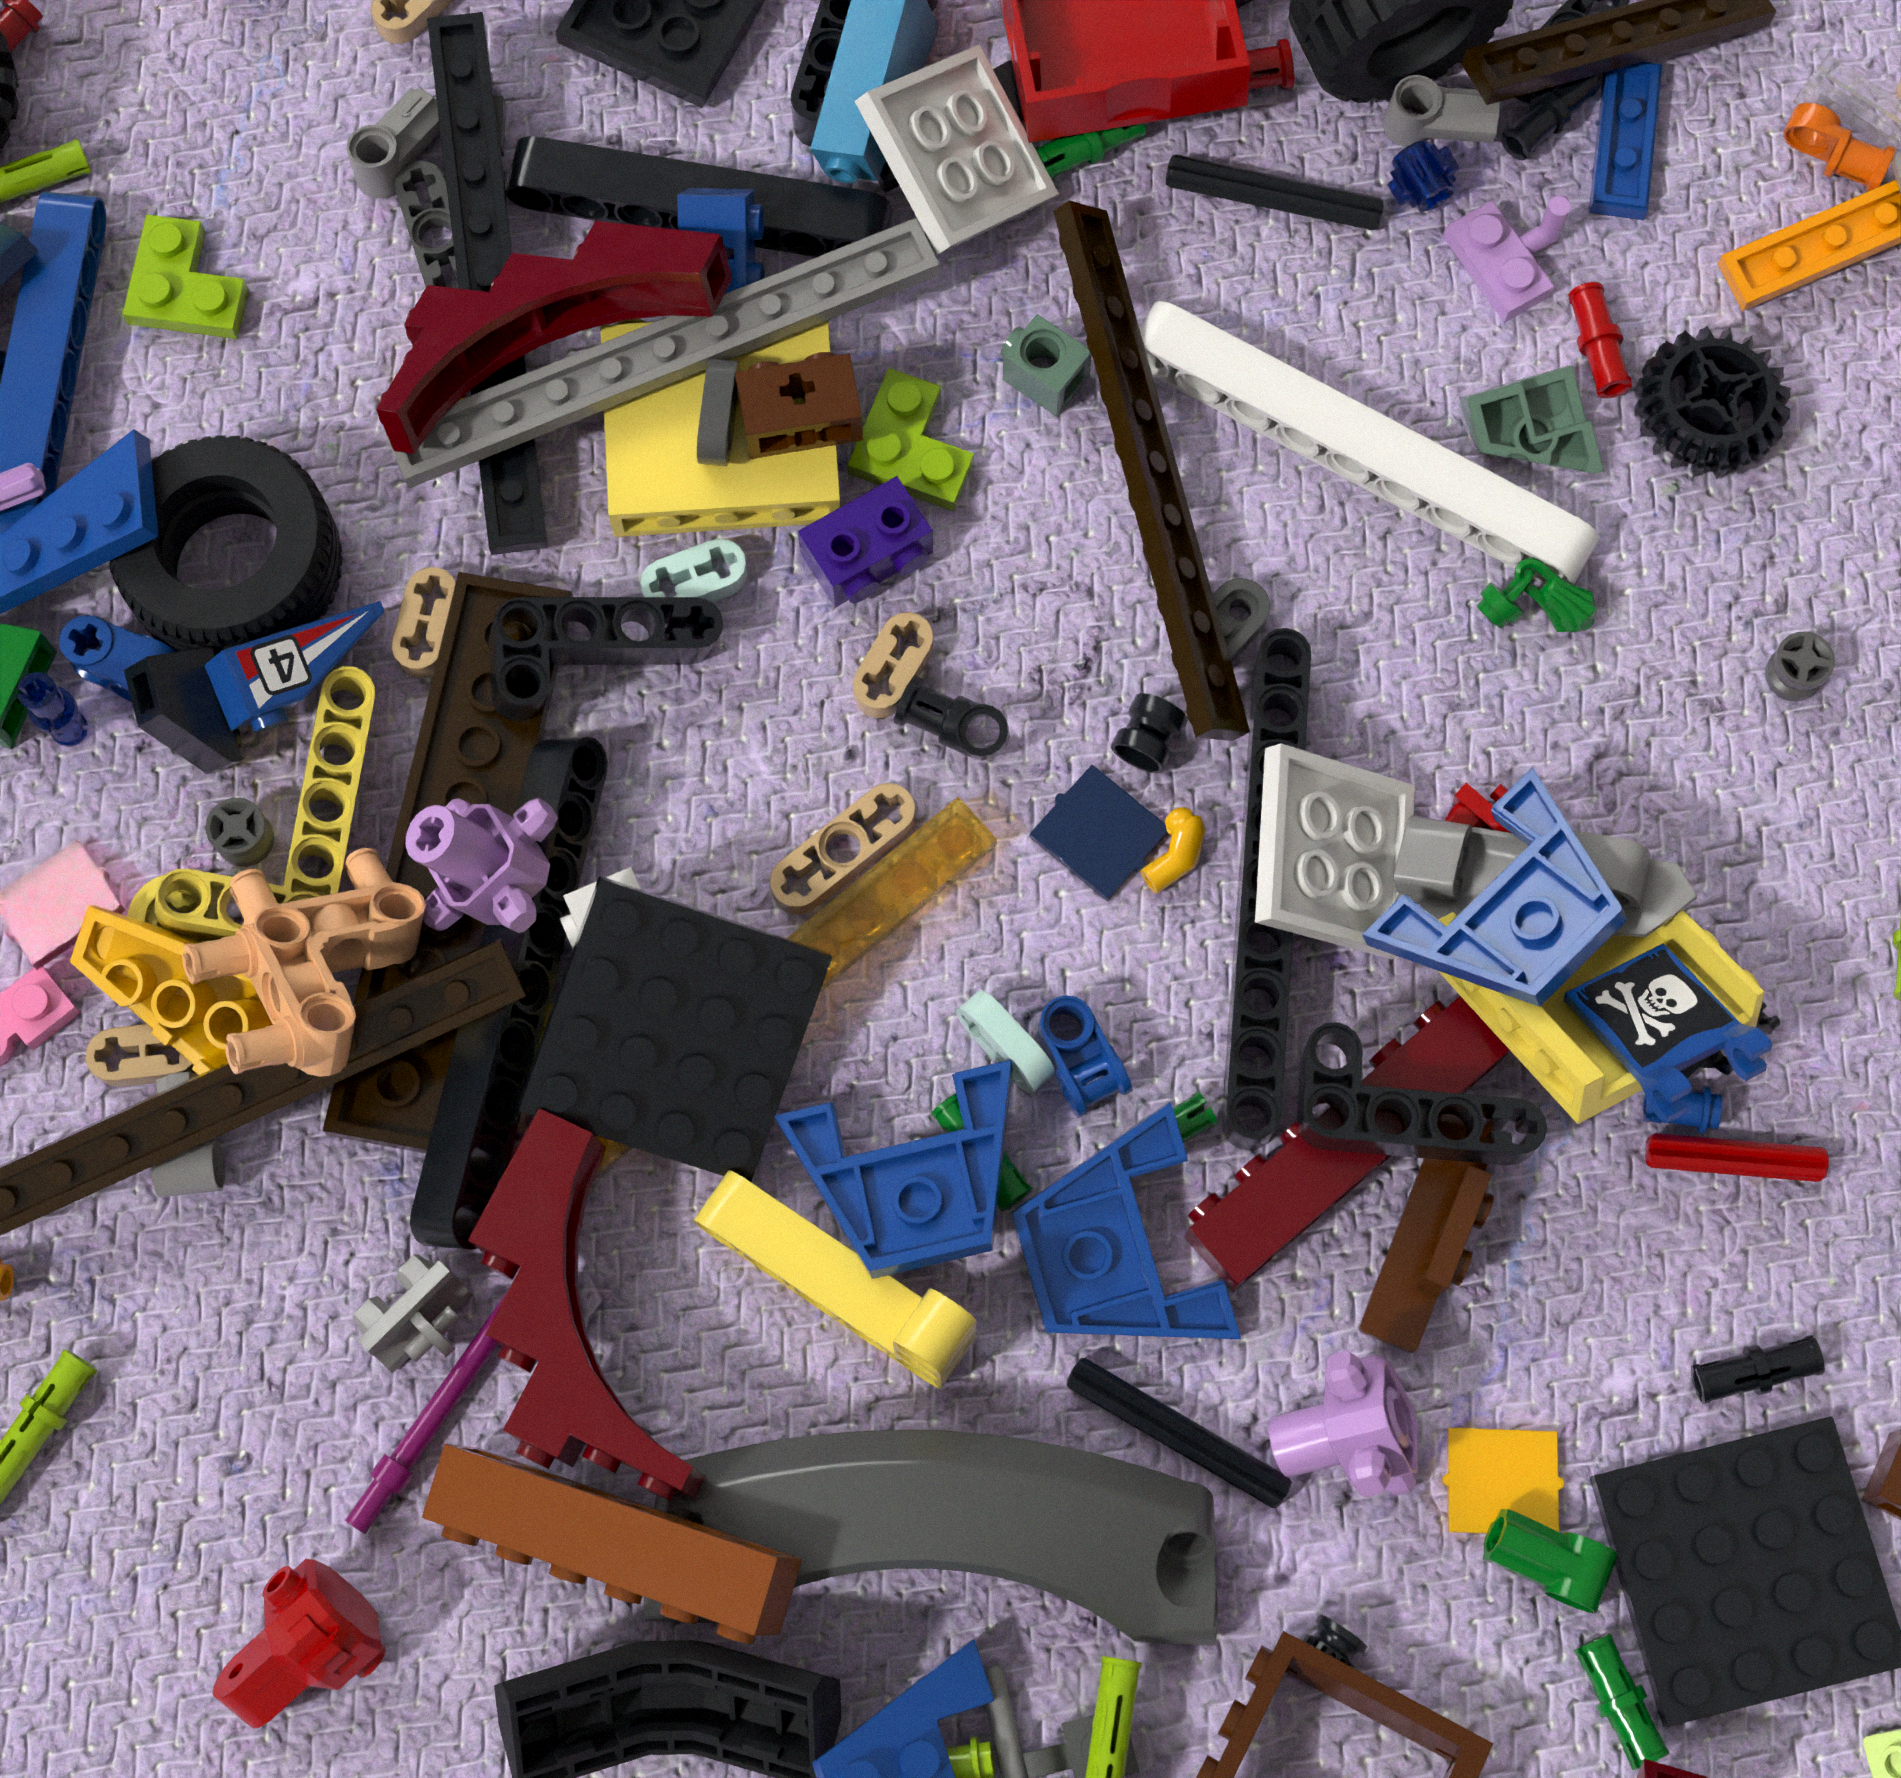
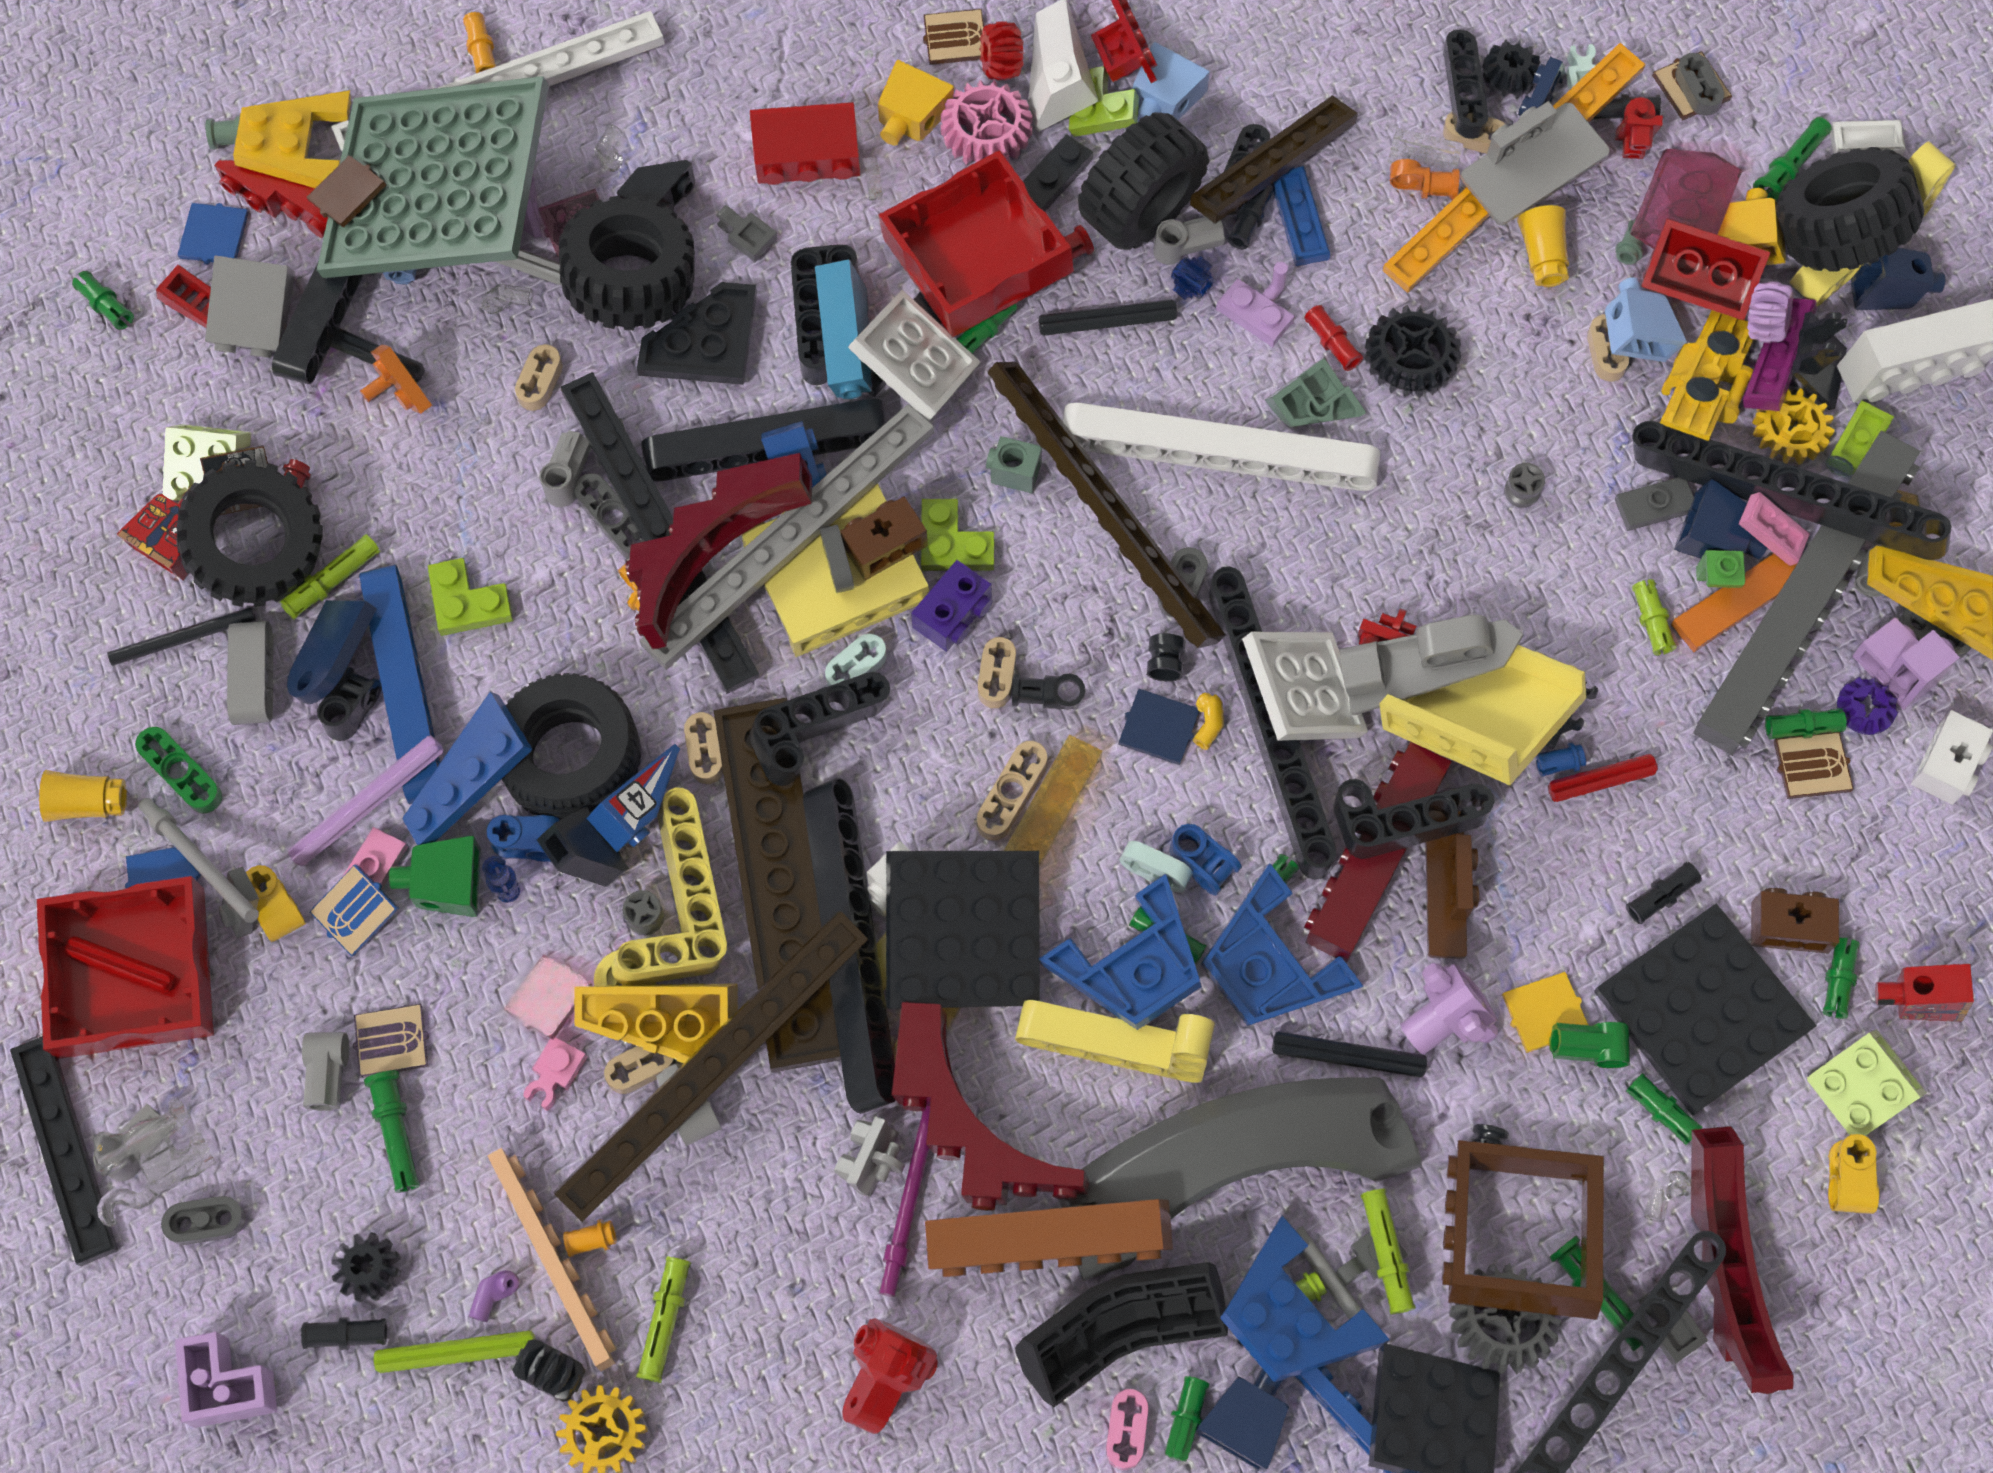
camera: 20 degrees left, 5 degrees down
light nougat pin [182,848,426,1077] -> none
lavender piece [405,798,558,933] -> none
wing [1362,767,1627,1007] -> none
green piece [1477,558,1597,633] -> none
flag [1563,943,1772,1123] -> none

